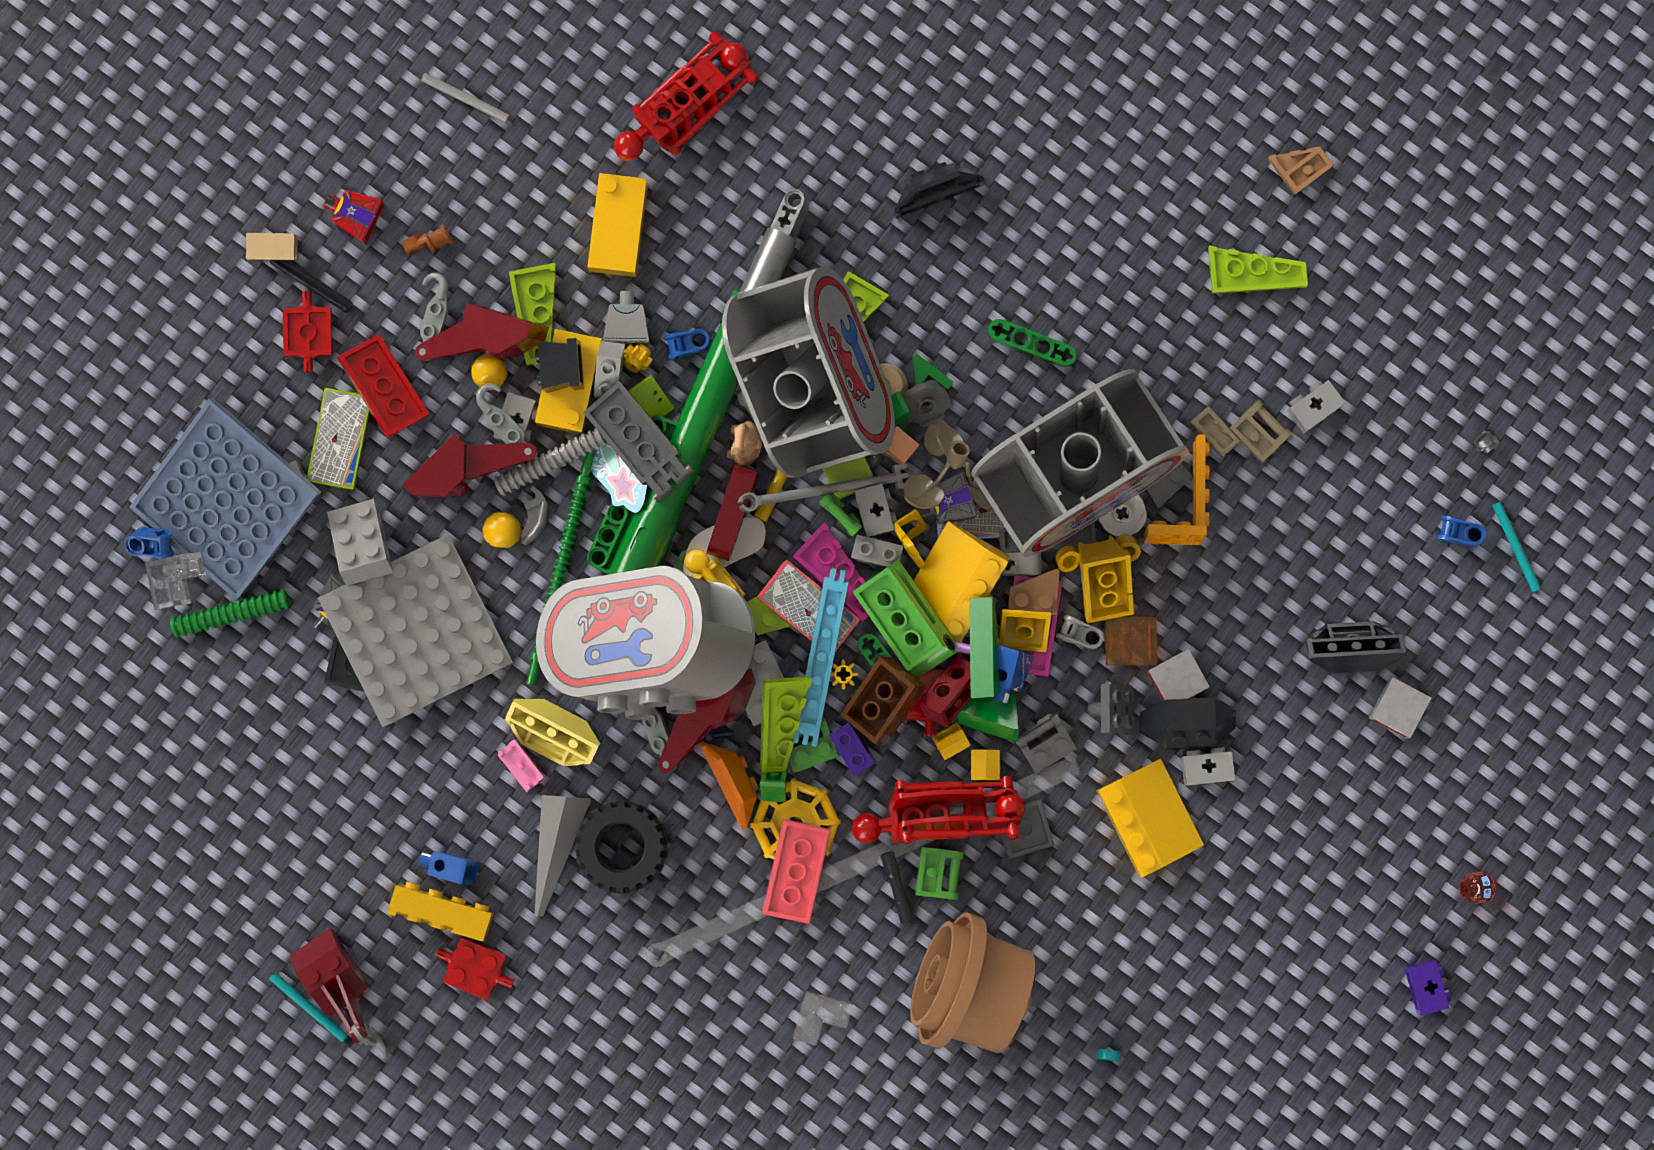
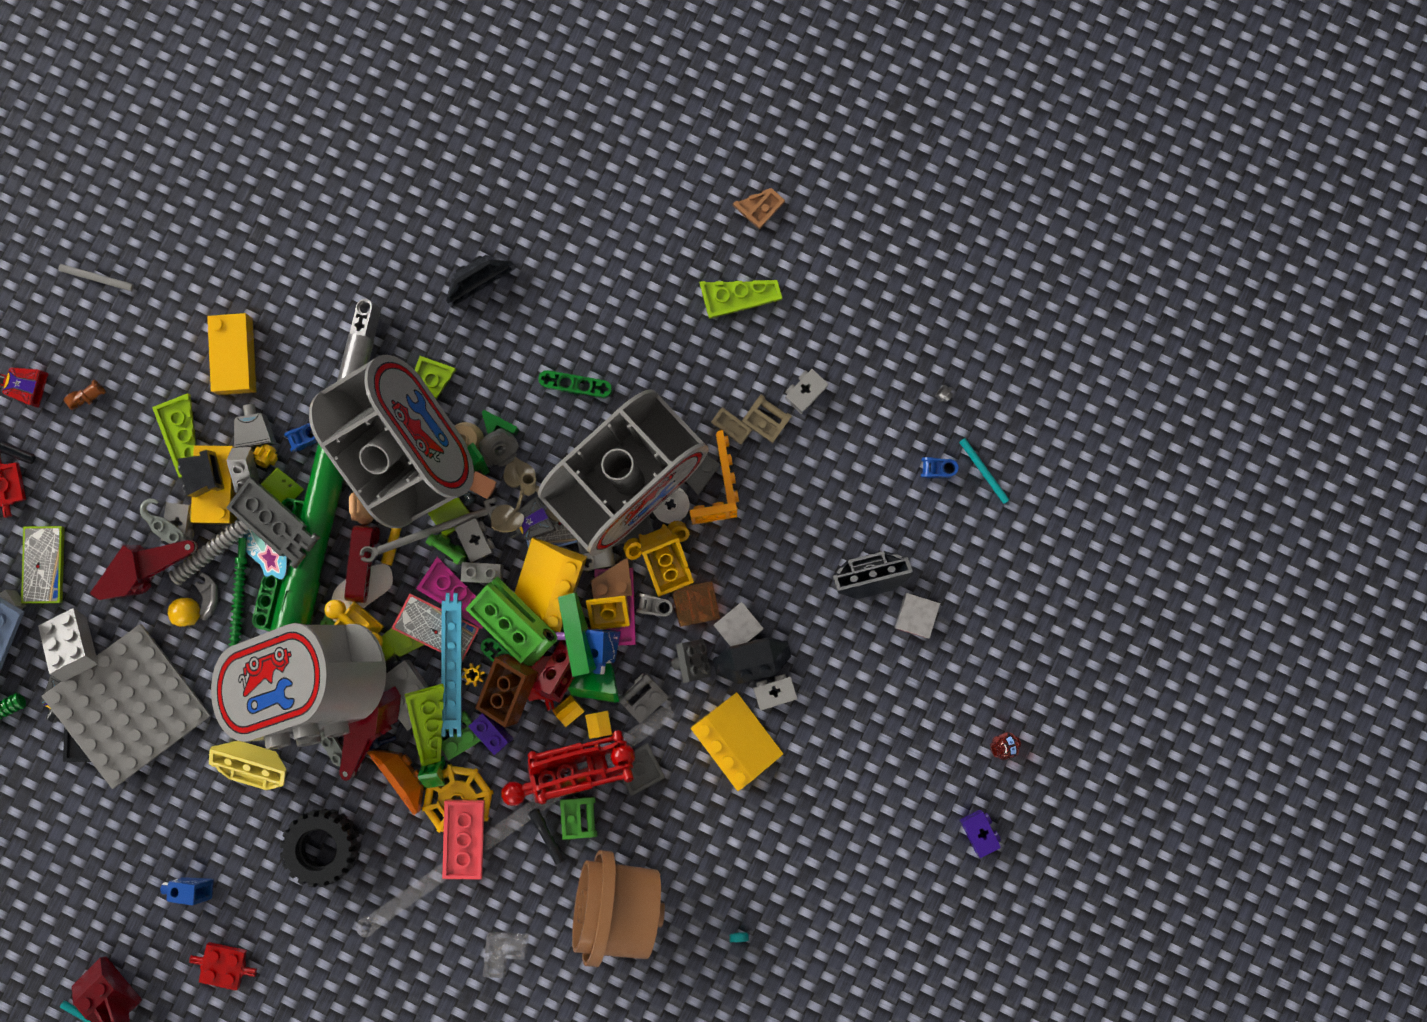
camera: 10 degrees left, 0 degrees up
red plate [337,334,429,439] -> none
yellow wedge [387,882,494,941] -> none
dark red slope [415,273,549,361] -> none
yellow hair [471,354,507,390] -> none
bright pink hinge [497,739,546,792] -> none
light grey wedge [534,795,591,917] -> none
red piece [613,31,759,161] -> none
yellow piece [894,509,927,568] -> none

